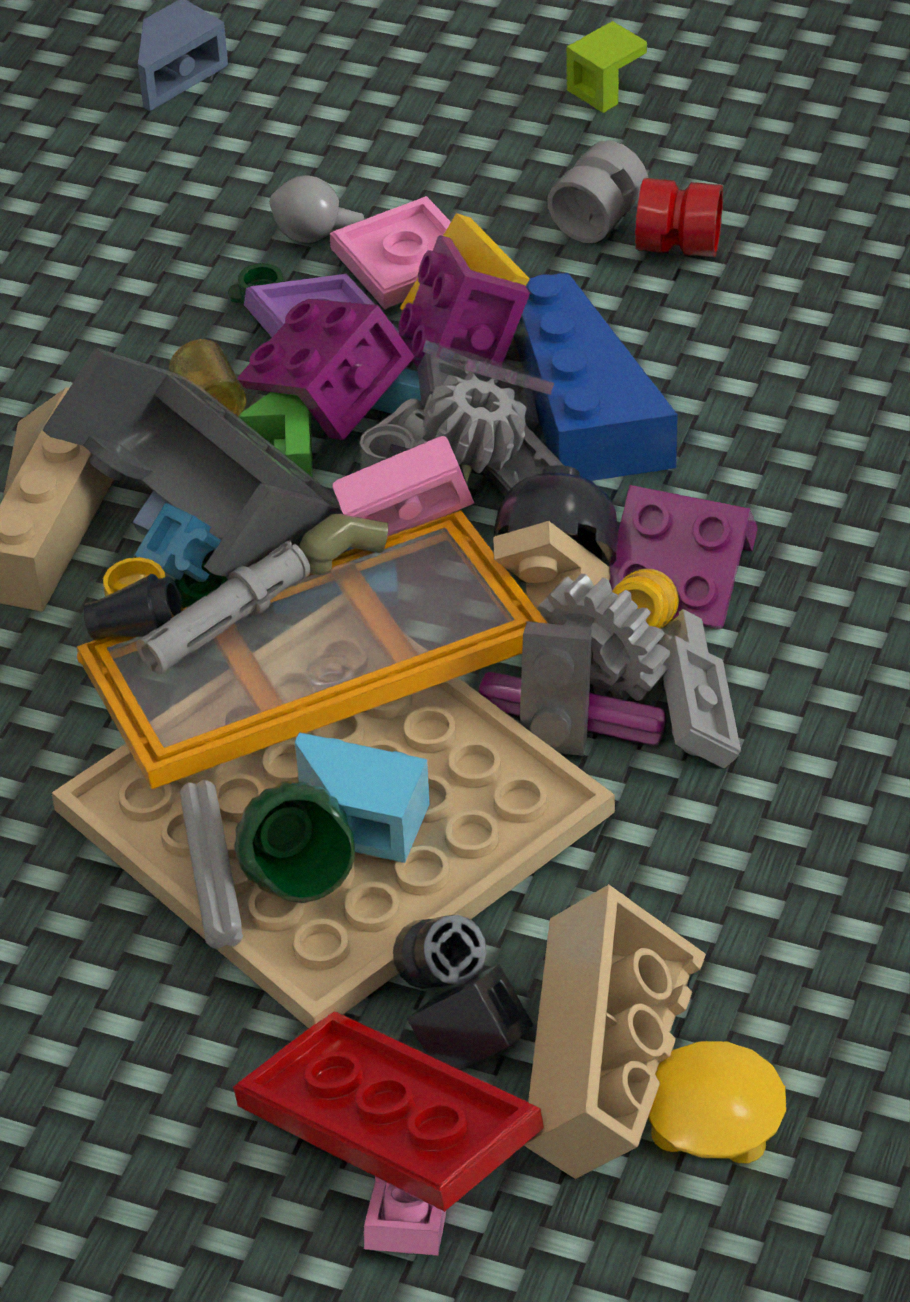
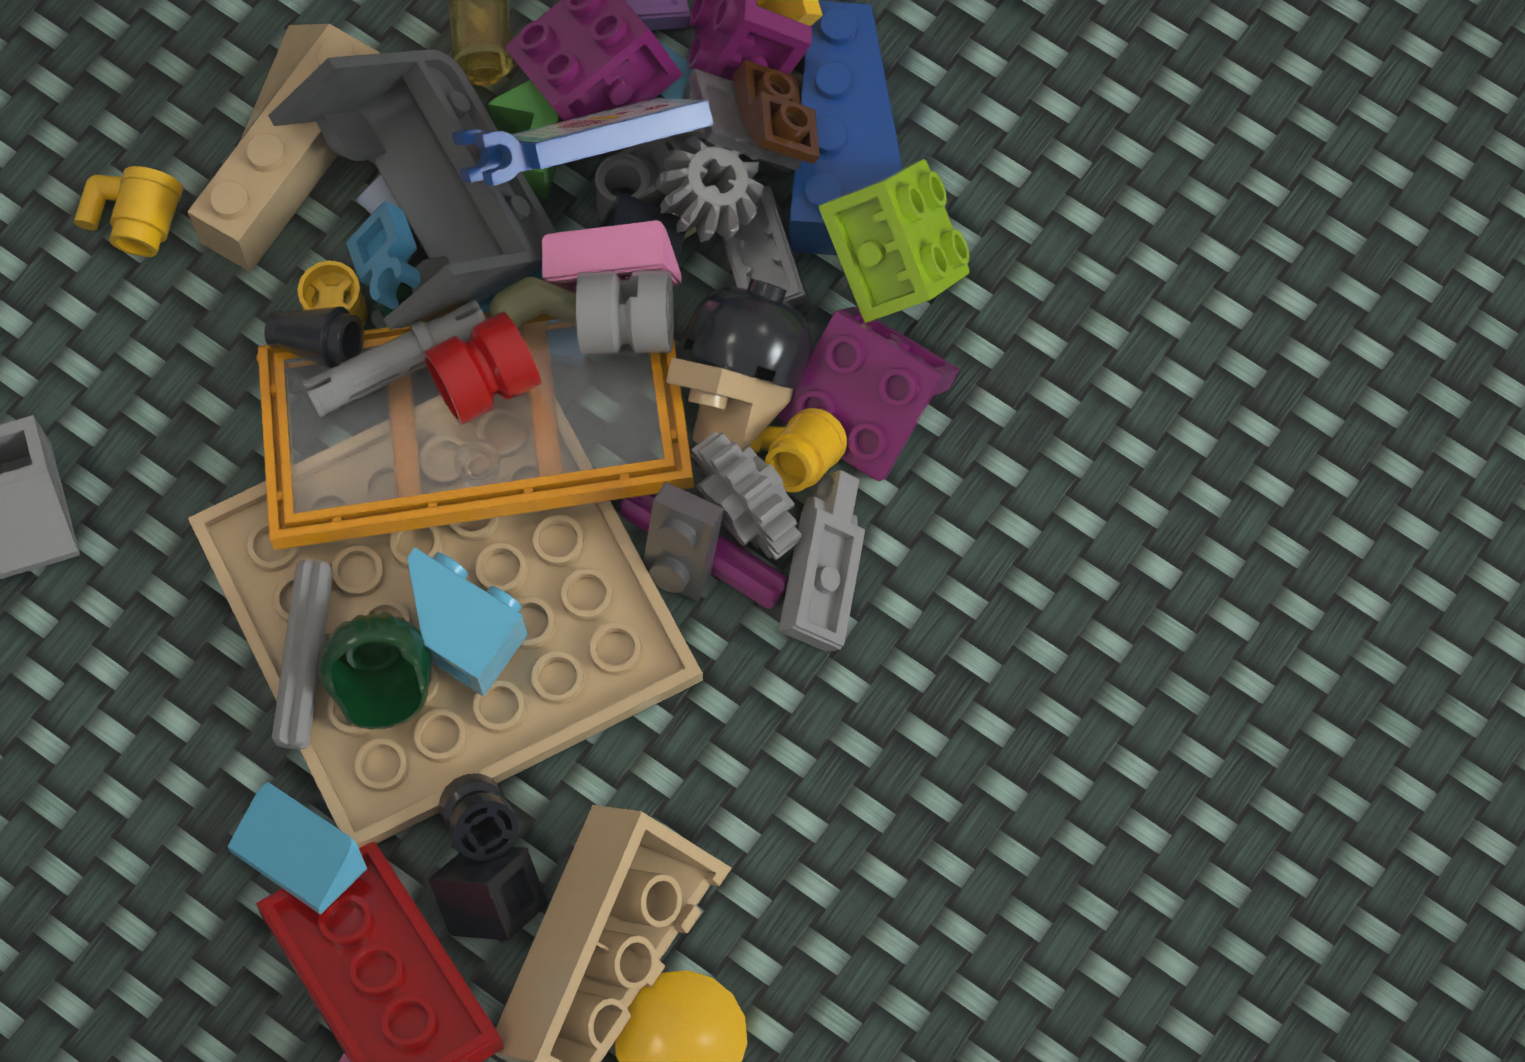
camera: 15 degrees right, 25 degrees up
none -> medium azure slope [228,782,367,915]
none -> red wheel [422,311,541,426]
none -> tile [452,98,713,186]
none -> light grey wheel [576,270,674,355]
none -> reddish brown slope [733,60,820,164]
none -> lime bracket [818,159,969,323]

